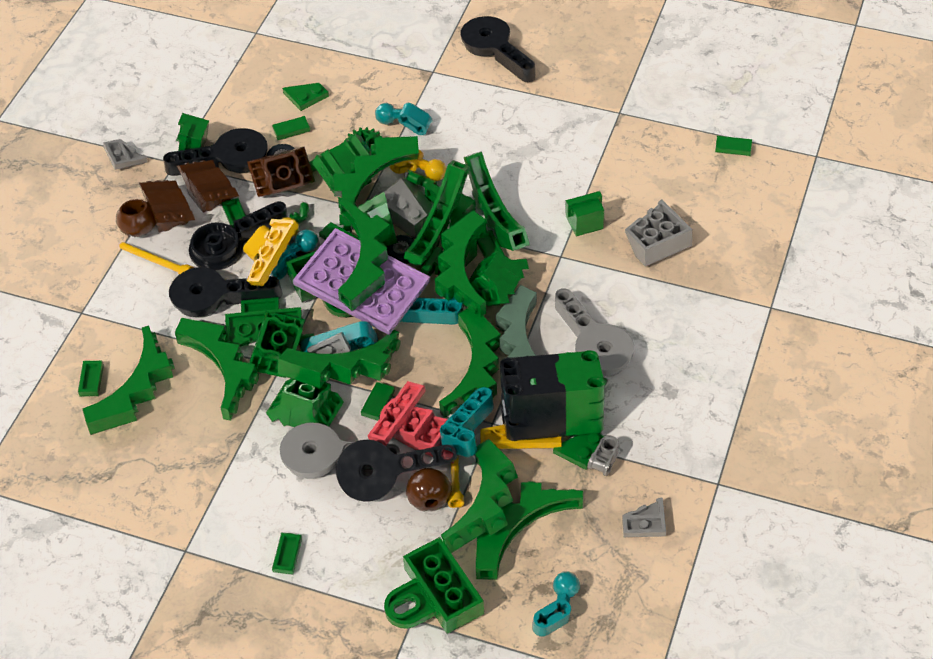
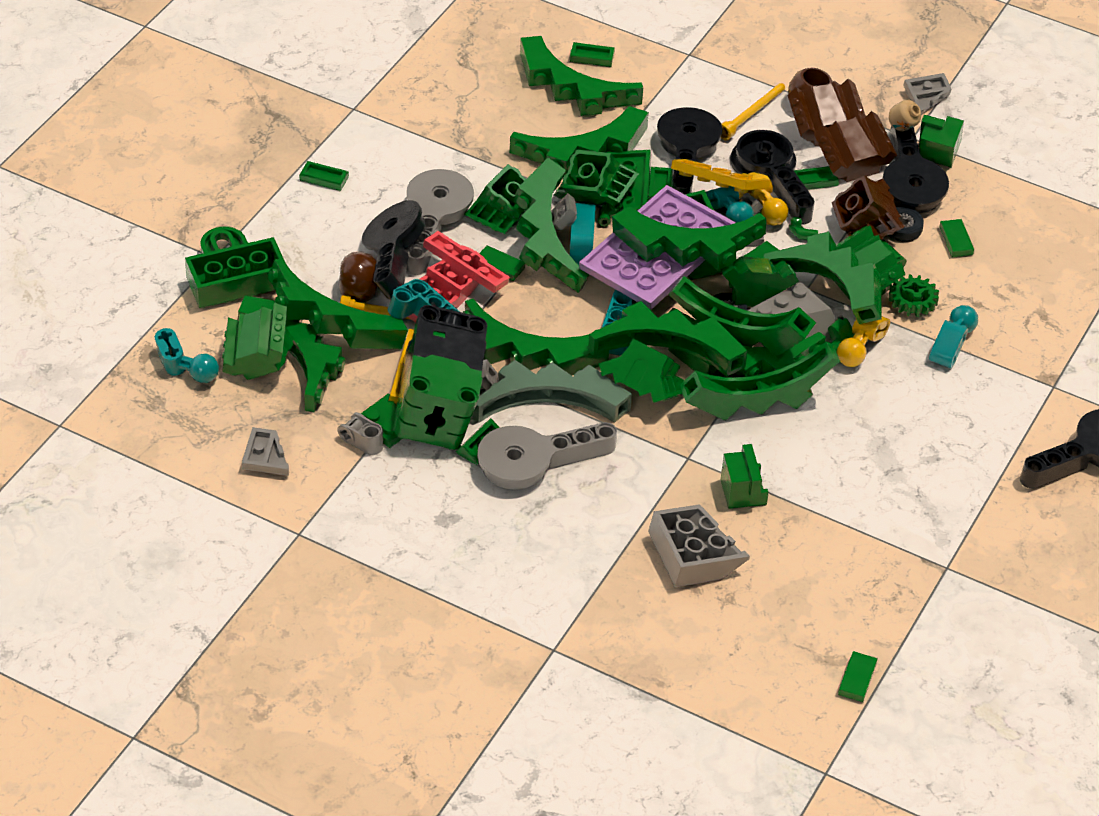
camera: 95 degrees right, 5 degrees down
green wing [282,83,329,111] -> none
none -> green slope [222,303,294,380]
none -> tan head [888,100,921,132]

